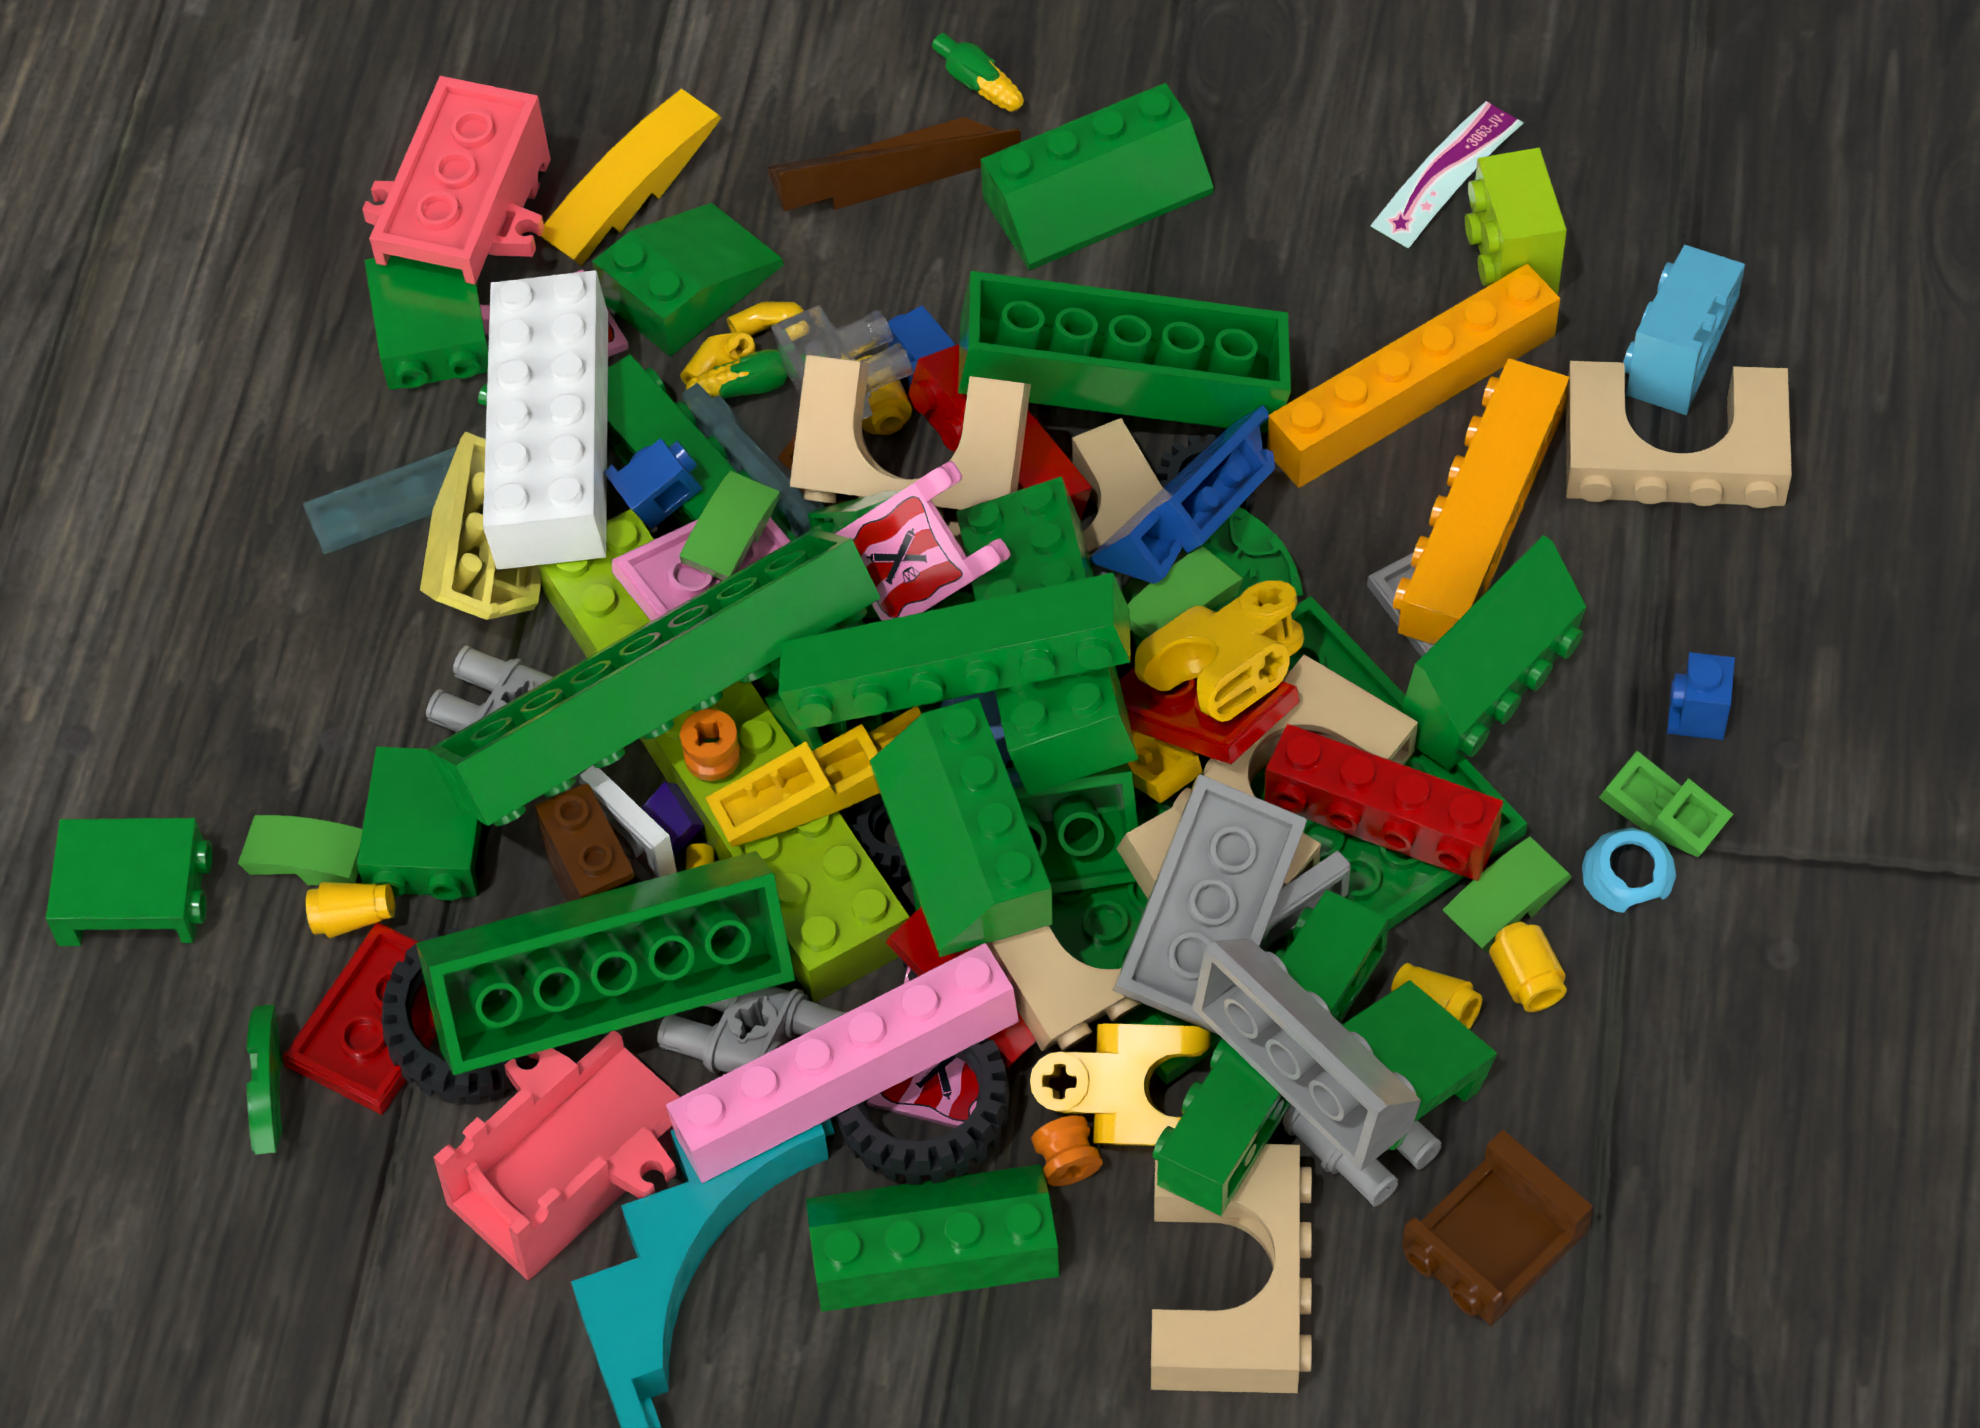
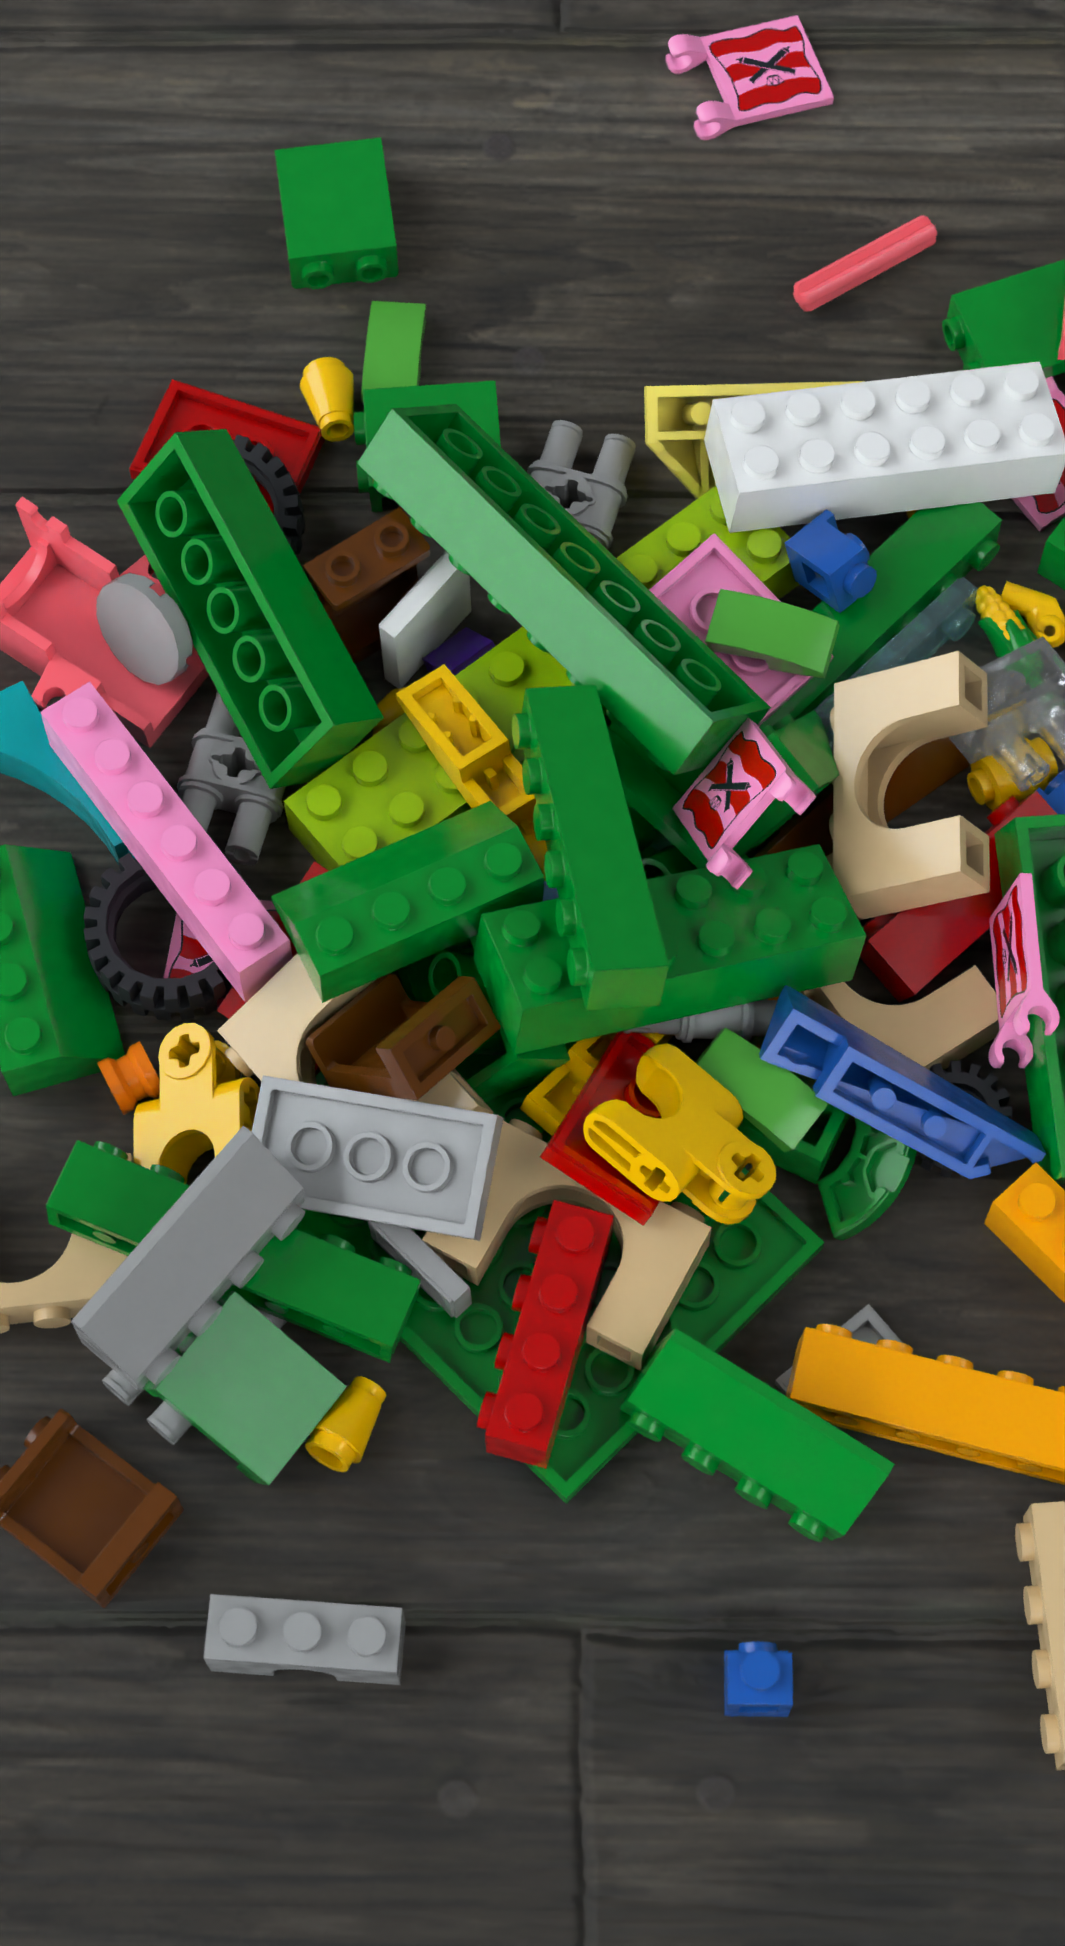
camera: 80 degrees right, 10 degrees up
green tile [246,1004,283,1155] -> none
clear light blue plate [303,436,486,555] -> none
orange wheel [680,709,741,781] -> none
bright green slope [1443,837,1572,954] -> none
yellow brick [1489,922,1567,1012] -> none
medium azure piece [1582,827,1676,913] -> none
bright green slope [1599,751,1733,857] -> none
none -> light grey tile [96,573,193,685]
none -> light grey arch [203,1594,406,1685]
none -> reddish brown panel [306,973,501,1100]
none -> bright pink flag [666,15,834,141]
none -> coral axle [793,215,938,312]
none -> bright pink flag [989,873,1060,1068]

